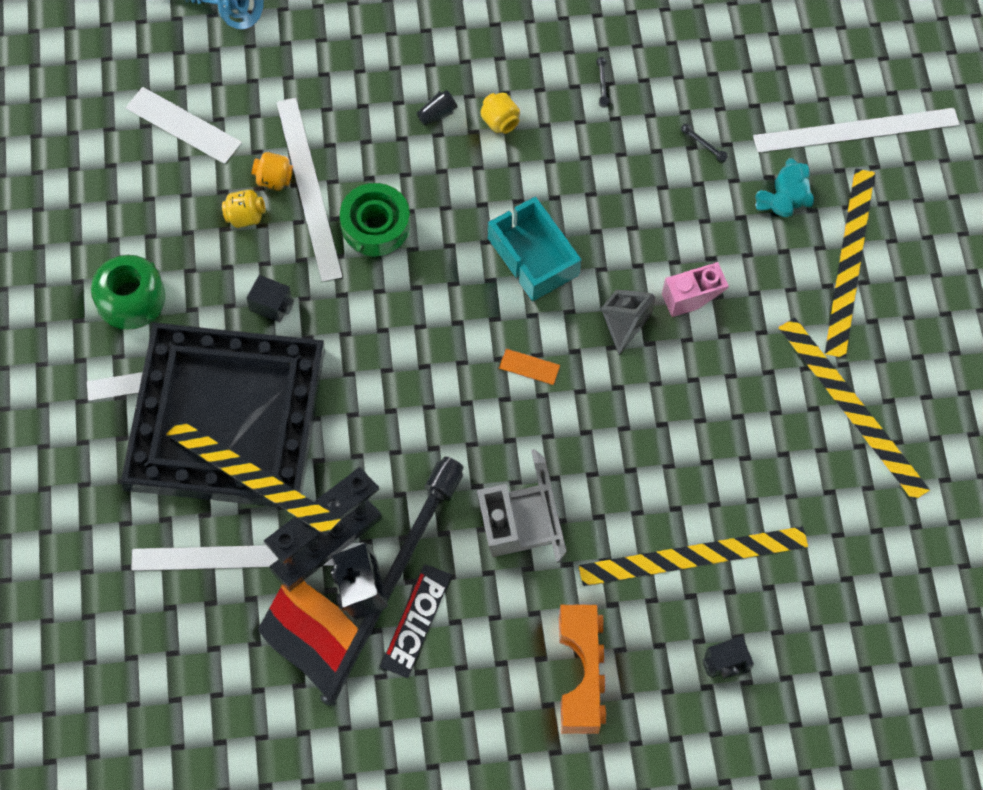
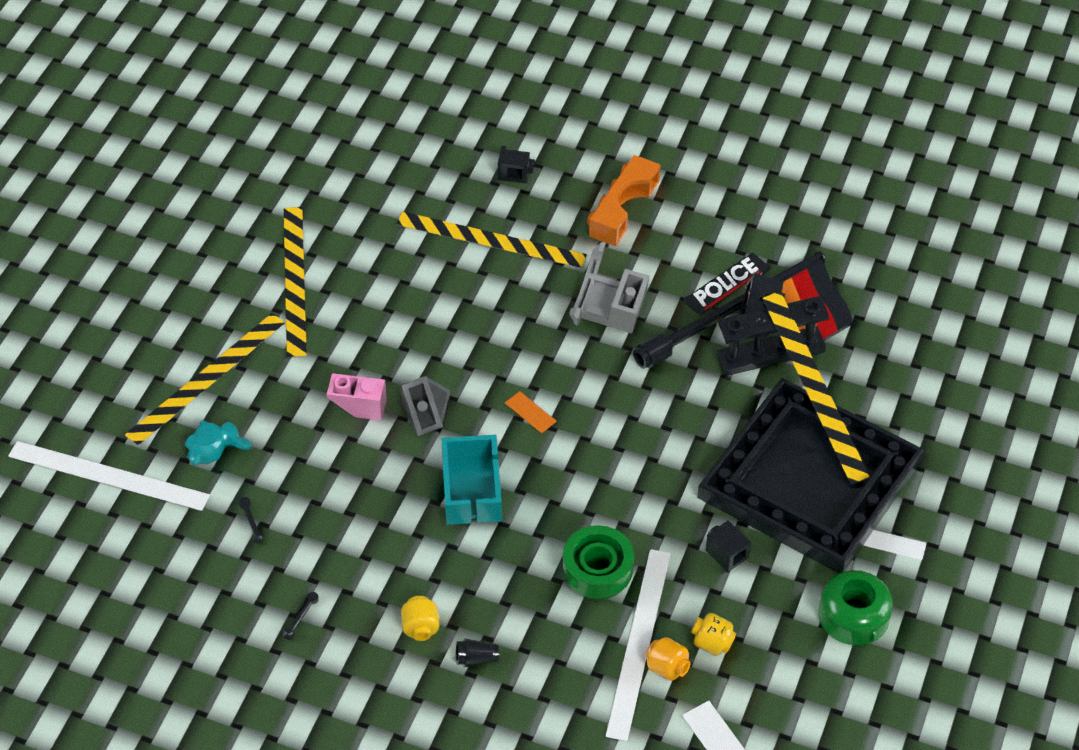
camera: 150 degrees left, 15 degrees down
white sticker [132,543,363,571] -> none

